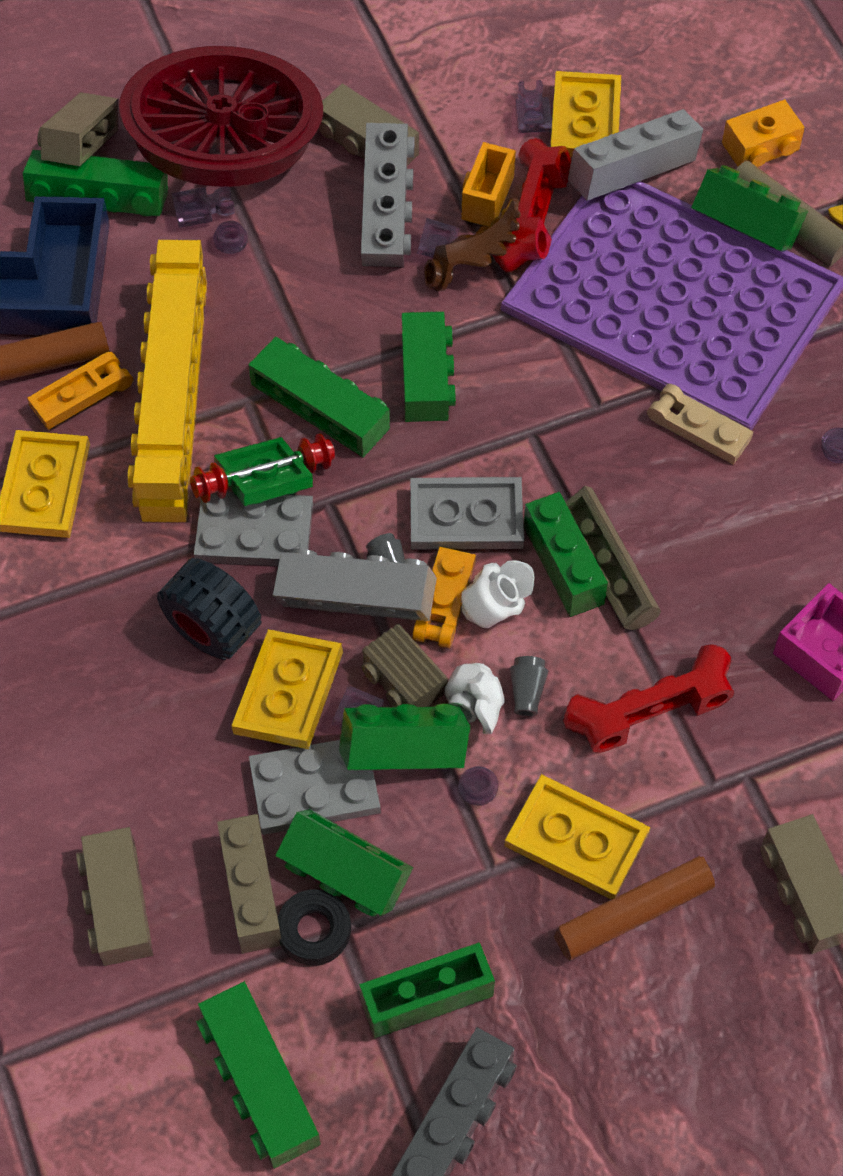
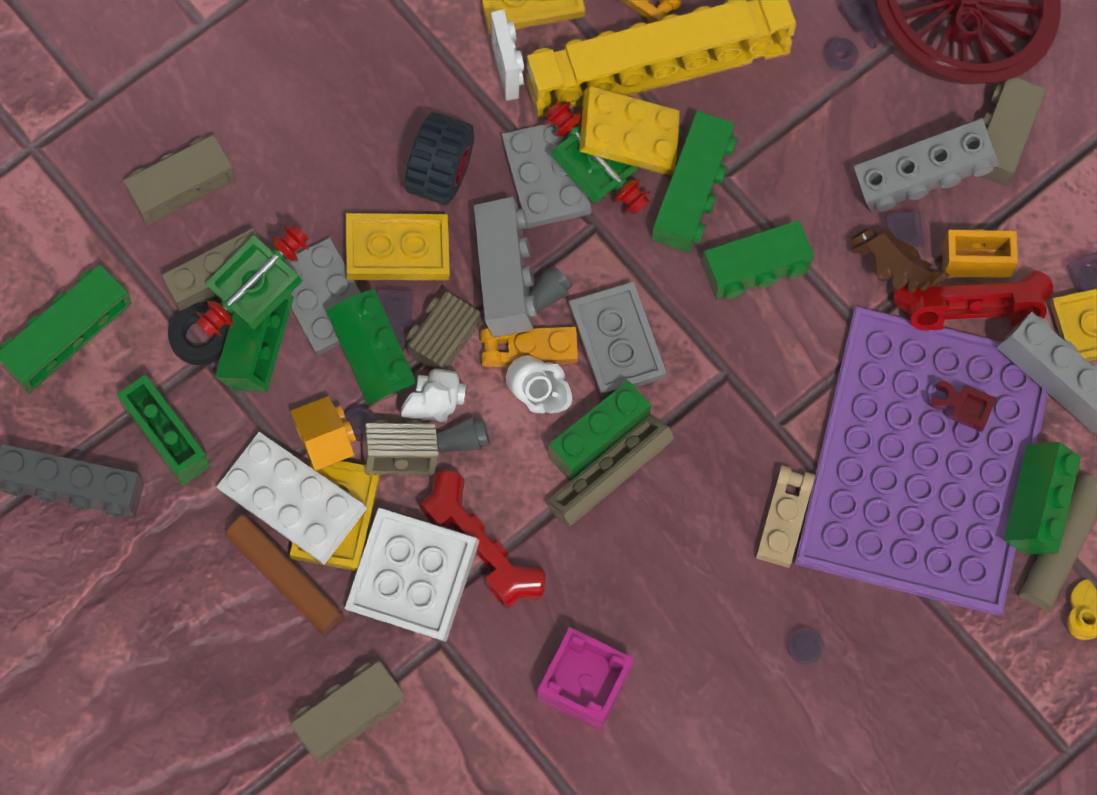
camera: 70 degrees right, 10 degrees up
none -> green plate [196,225,309,338]
none -> white plate [217,432,367,565]
none -> light orange brick [290,396,356,471]
none -> white plate [345,508,480,642]
none -> dark tan brick [362,420,438,476]
none -> white plate [491,10,524,101]
none -> yellow plate [579,86,680,176]
none -> dark red plate [929,381,996,432]

